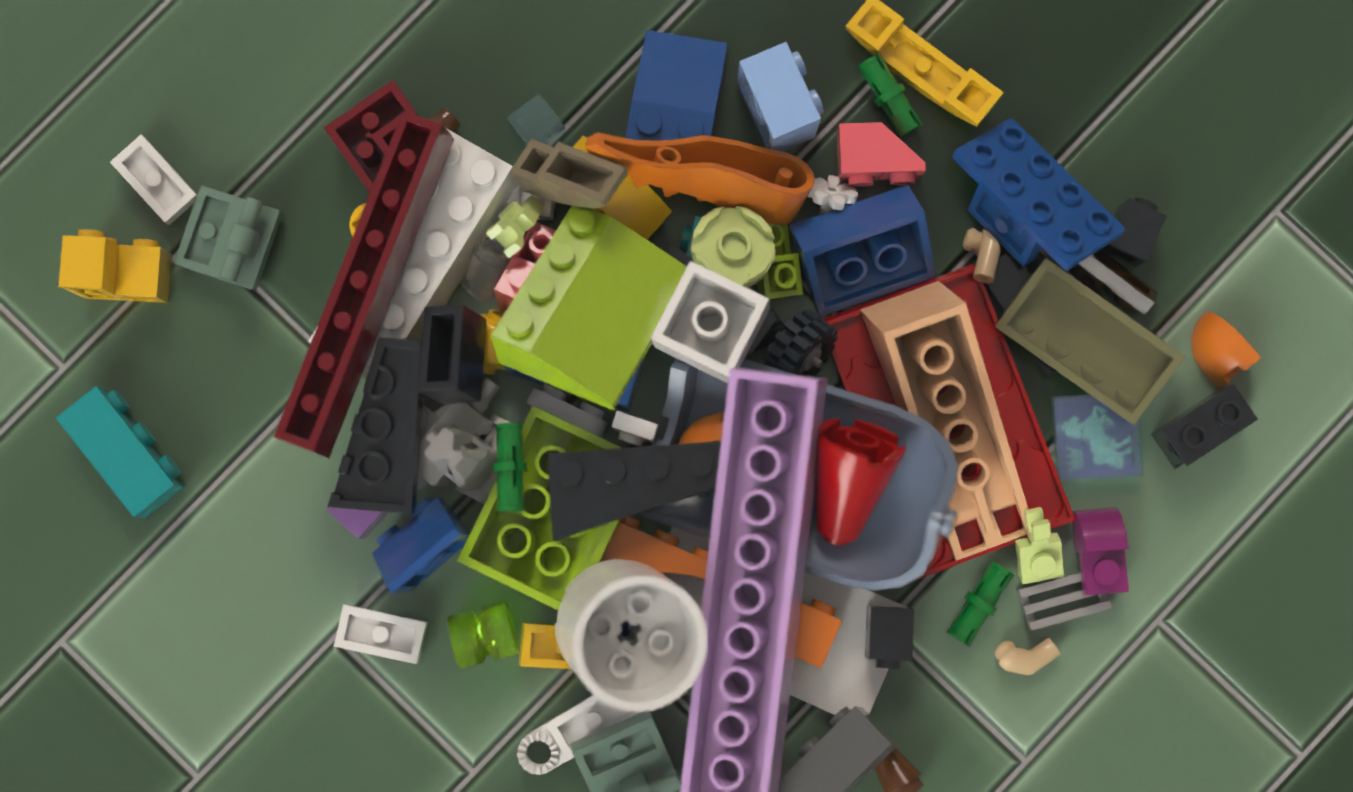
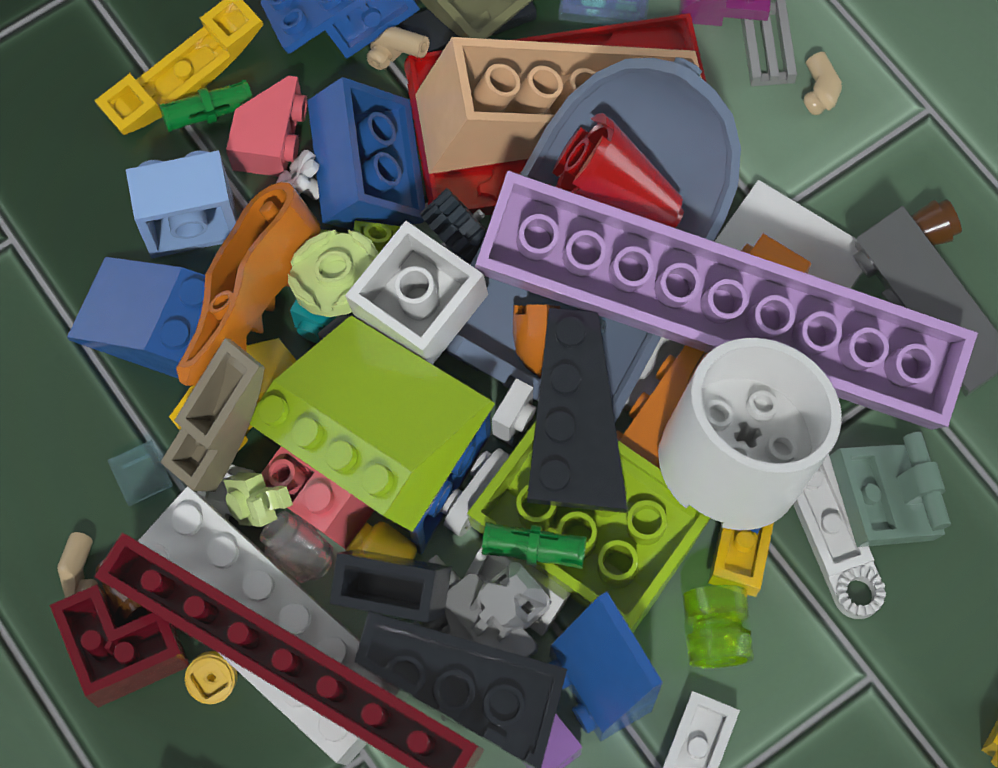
camera: 80 degrees left, 15 degrees down
black brick [865,606,914,669] -> none
green pin [946,560,1015,647] -> none
yellowish green plate [1015,507,1064,584] -> none
none -> tan arm [57,532,98,598]

